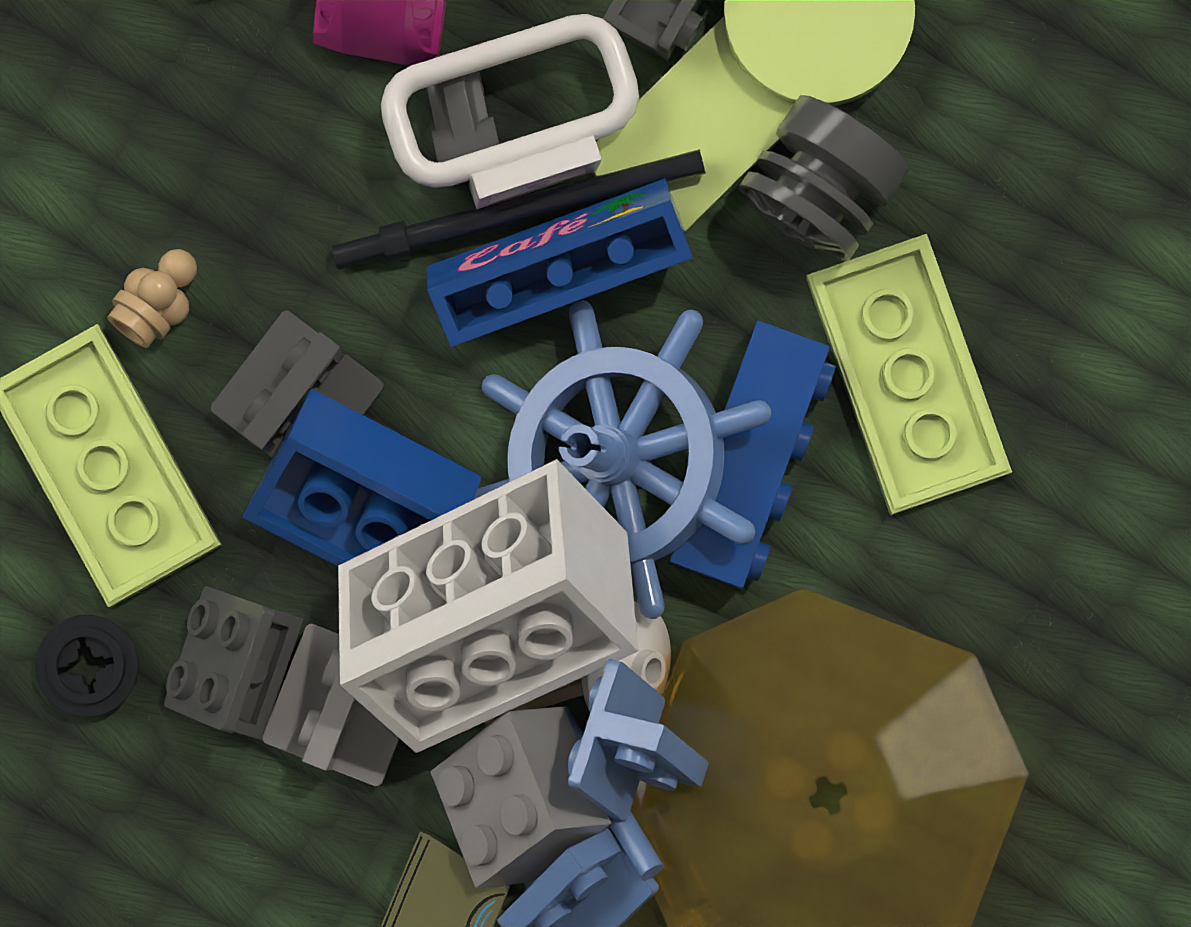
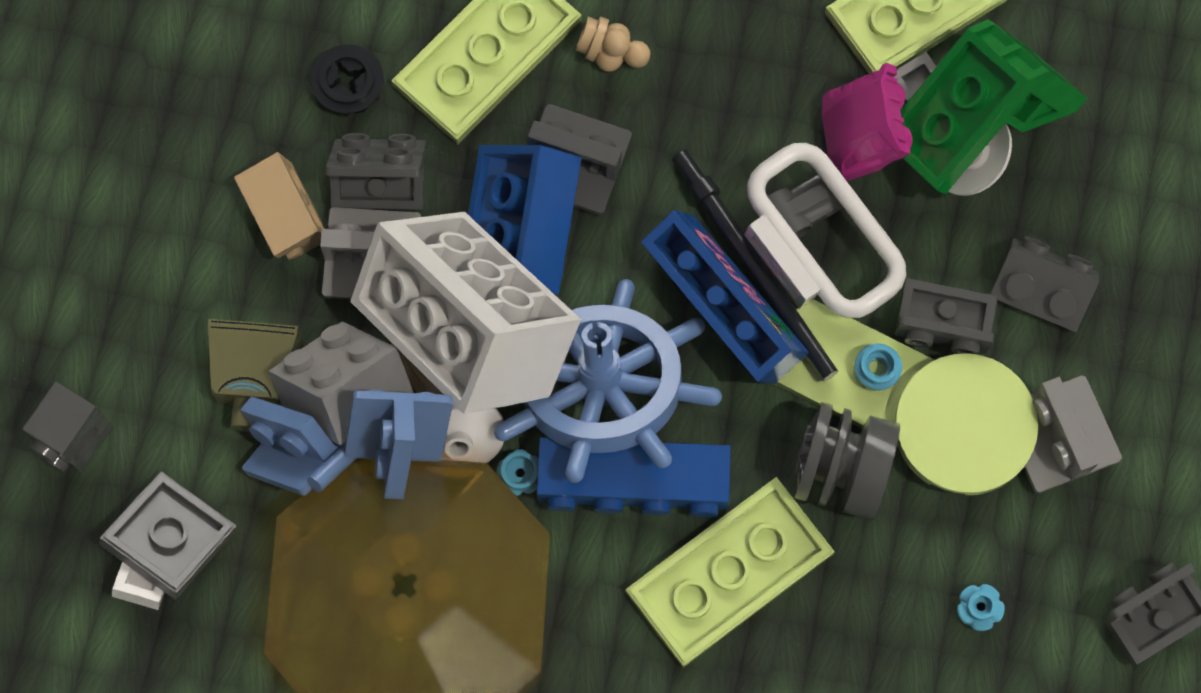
camera: 65 degrees right, 10 degrees down
none -> tan hinge [234,152,325,260]
none -> medium azure plate [496,450,539,496]
none -> medium azure plate [854,344,902,391]
none -> medium azure plate [957,584,1005,631]

